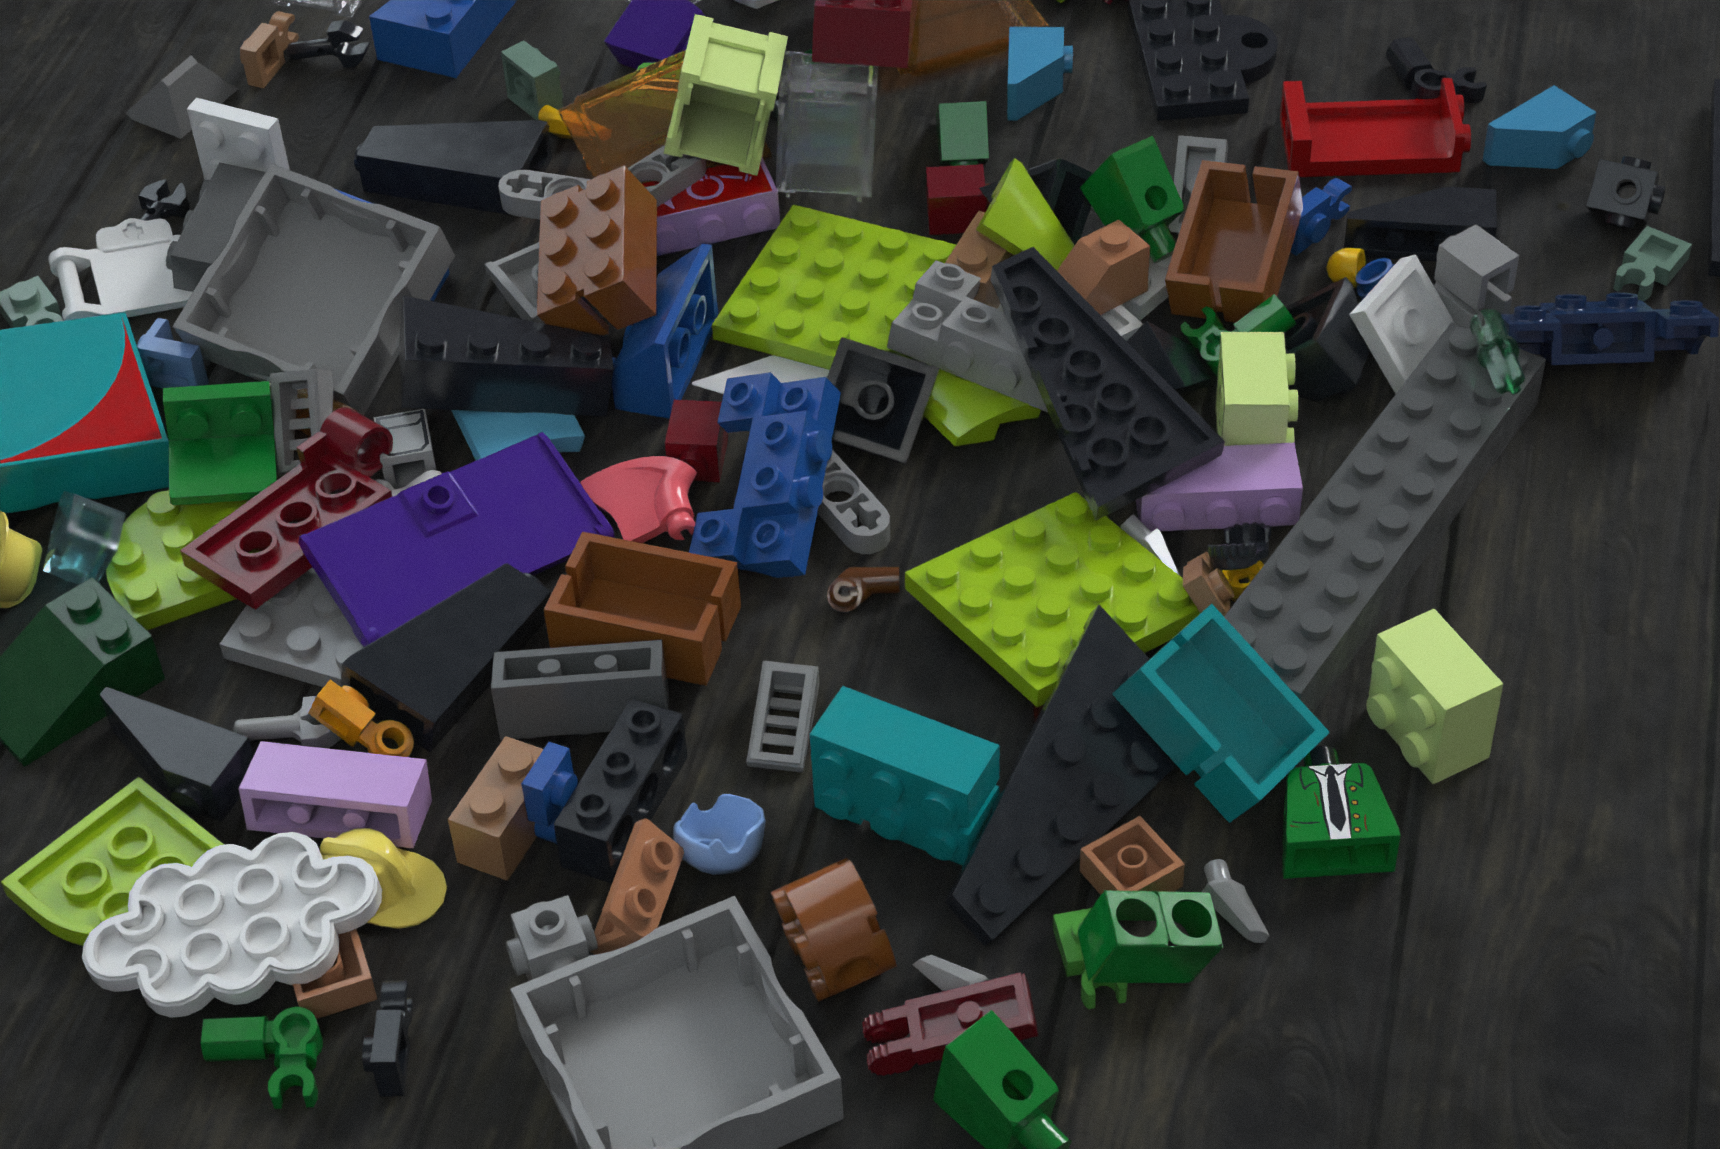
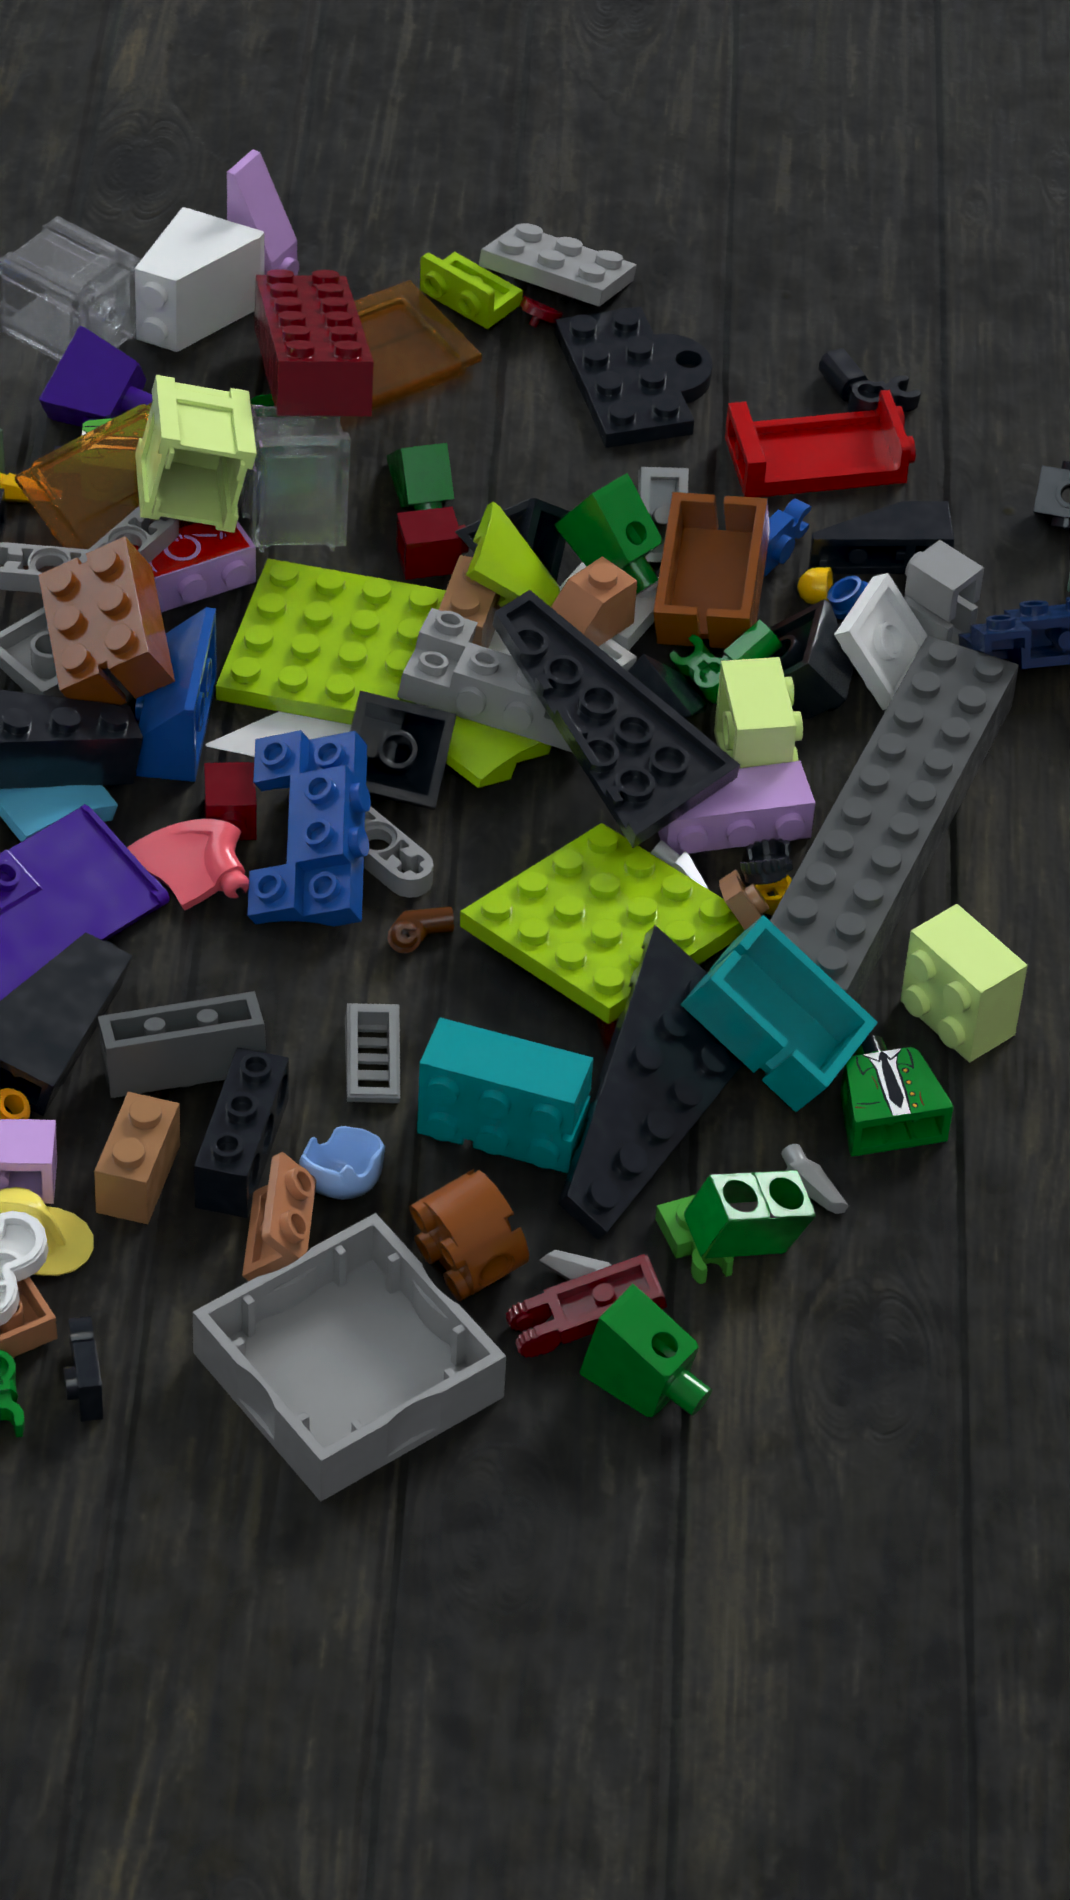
camera: 15 degrees left, 0 degrees up
light grey brick [506,895,598,981] -> none
blue plate [521,742,578,844] -> none
dark orange piece [544,532,741,686] -> none
dark azure slope [1007,27,1073,120] -> none
nougat piece [1080,816,1185,895] -> none
clear green axle [1469,309,1526,395] -> none
dark azure slope [1483,85,1596,169] -> none

